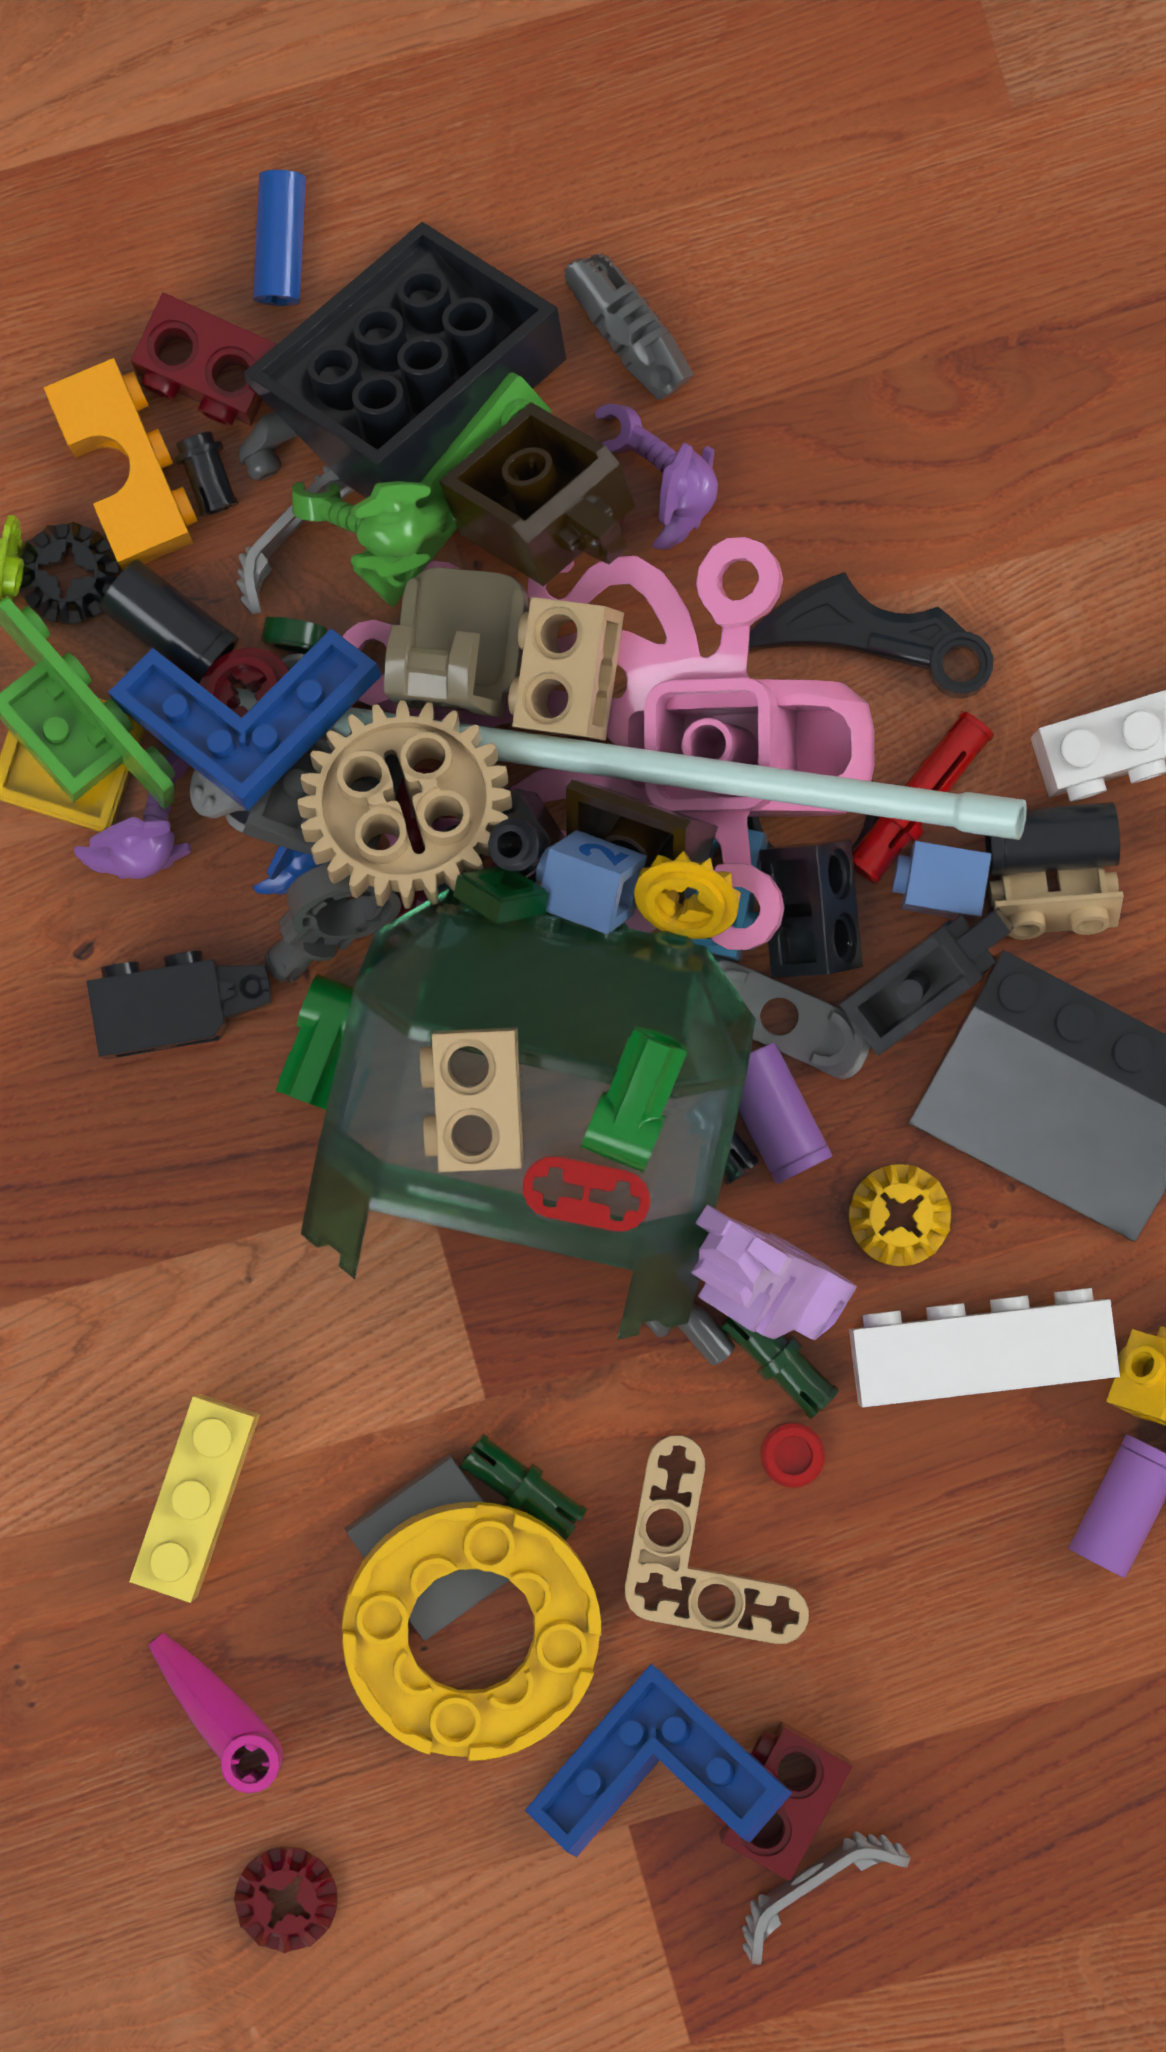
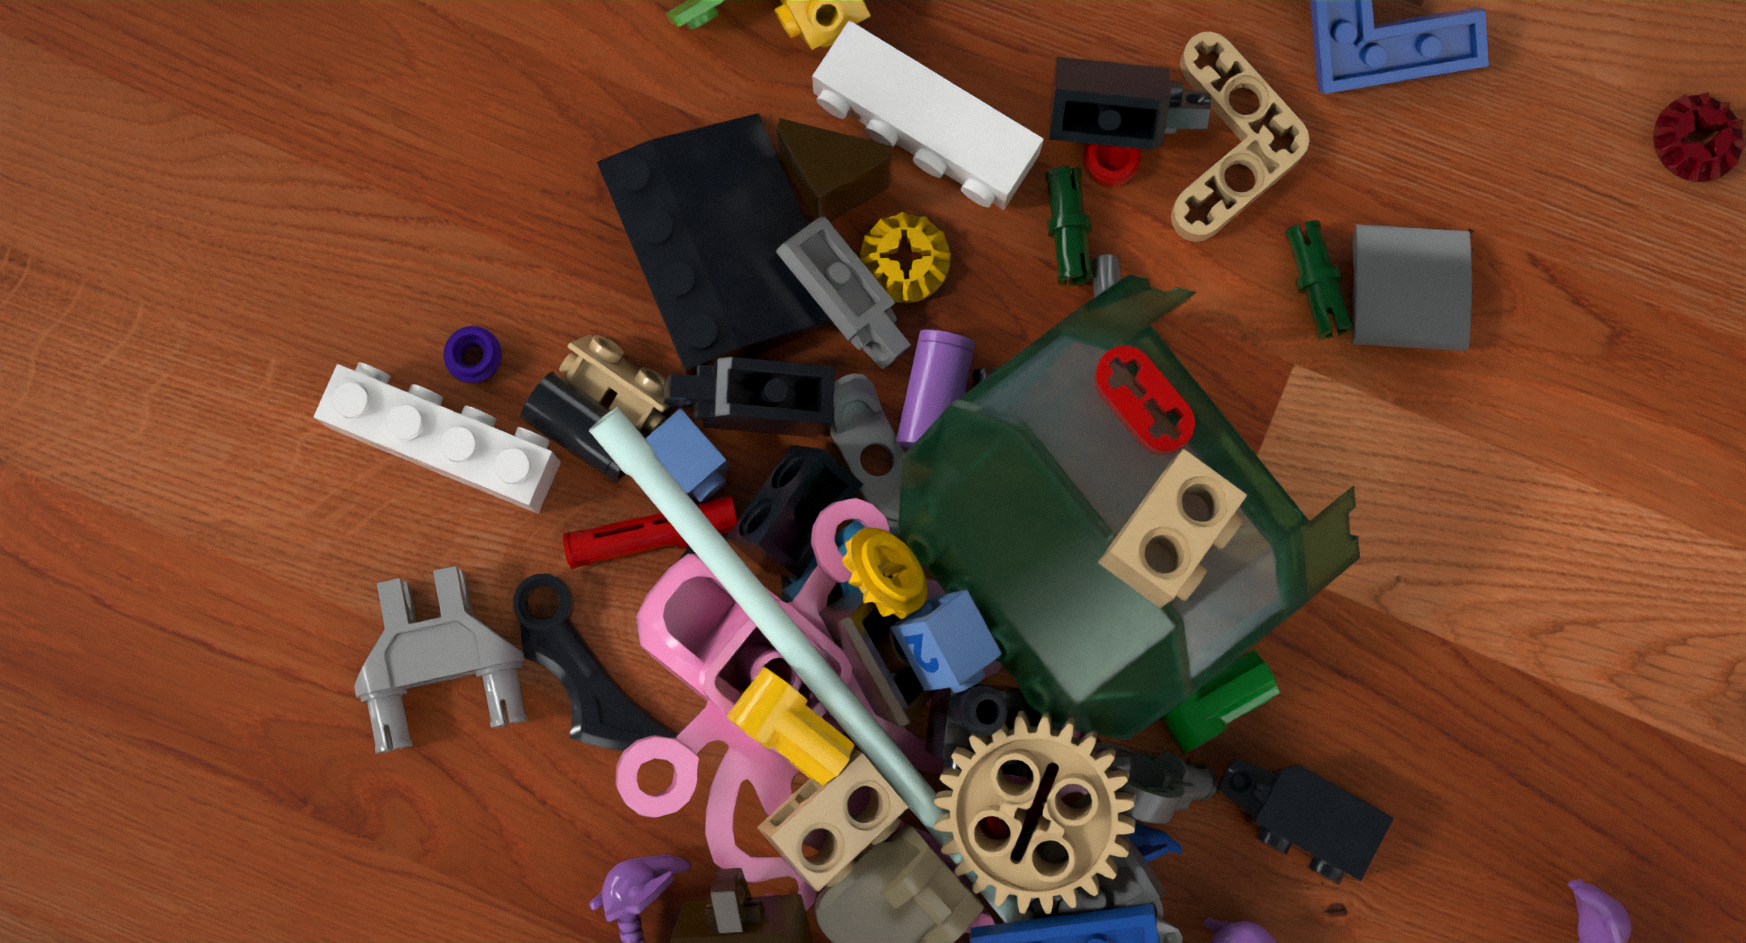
camera: 140 degrees left, 5 degrees down
light yellow brick [129,1394,260,1603] -> none
dark pink piece [148,1633,284,1794] -> none
yellow plate [342,1502,601,1761] -> none
dark green tile [453,866,550,924] -> none
green piece [580,1026,689,1173] -> none
lavender piece [691,1205,857,1340] -> none
none -> light grey connector [354,566,528,754]
none -> yellow piece [725,667,855,787]
none -> dark brown slope [776,118,893,222]
none -> light grey hinge [776,216,911,369]
none -> black hinge [1049,57,1211,150]

